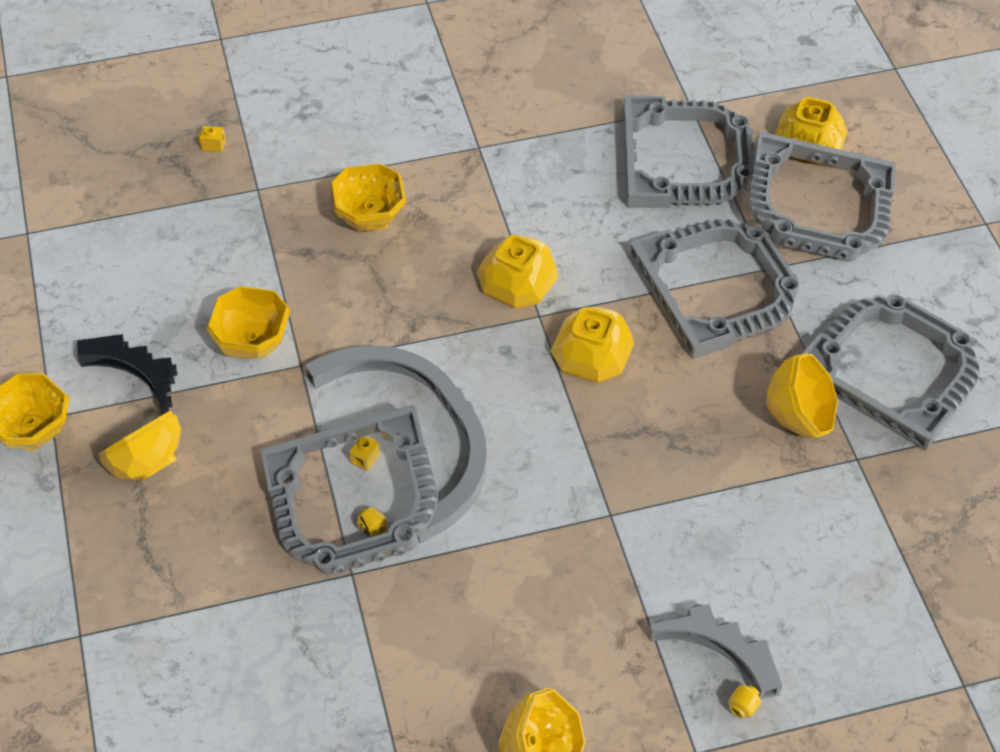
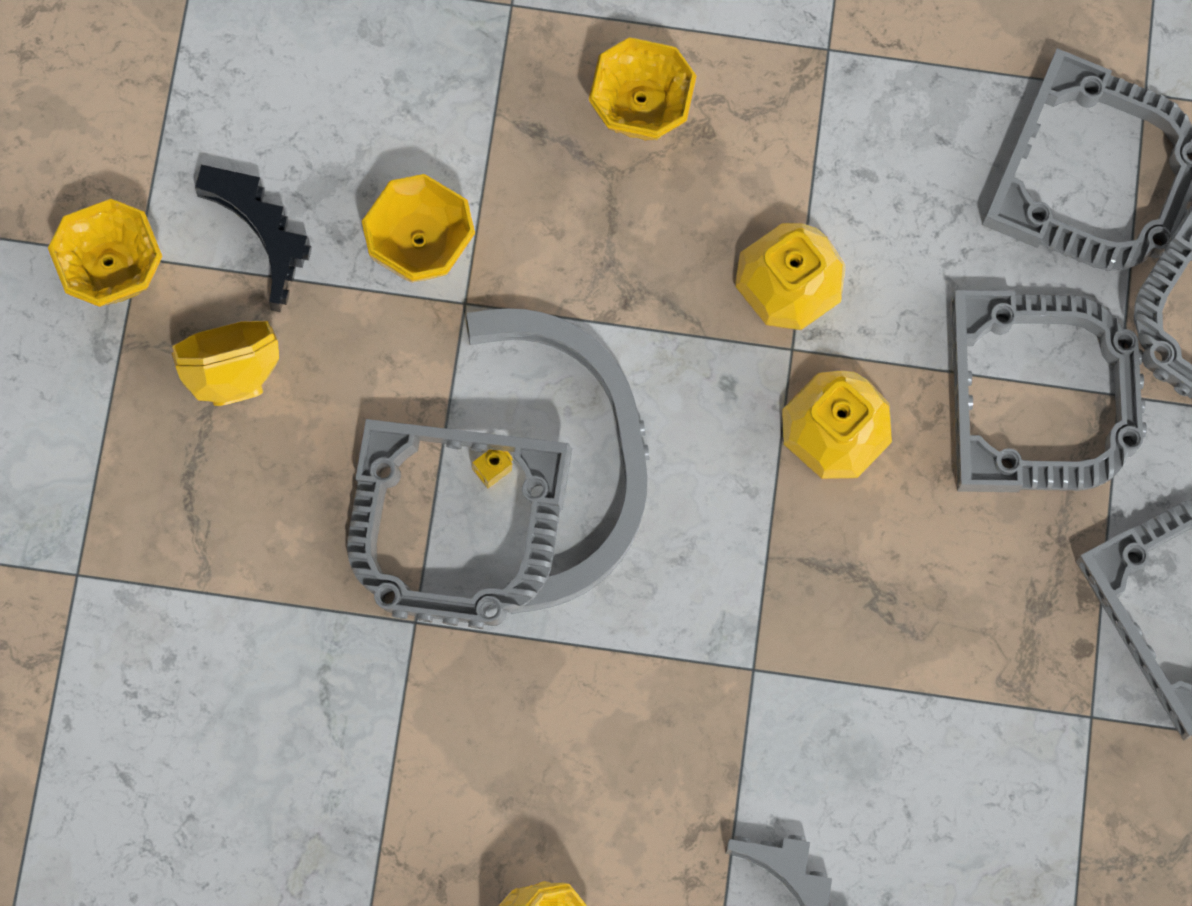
camera: 15 degrees right, 20 degrees up
yellow head [357,507,387,537] -> none
yellow rock [766,353,838,438] -> none

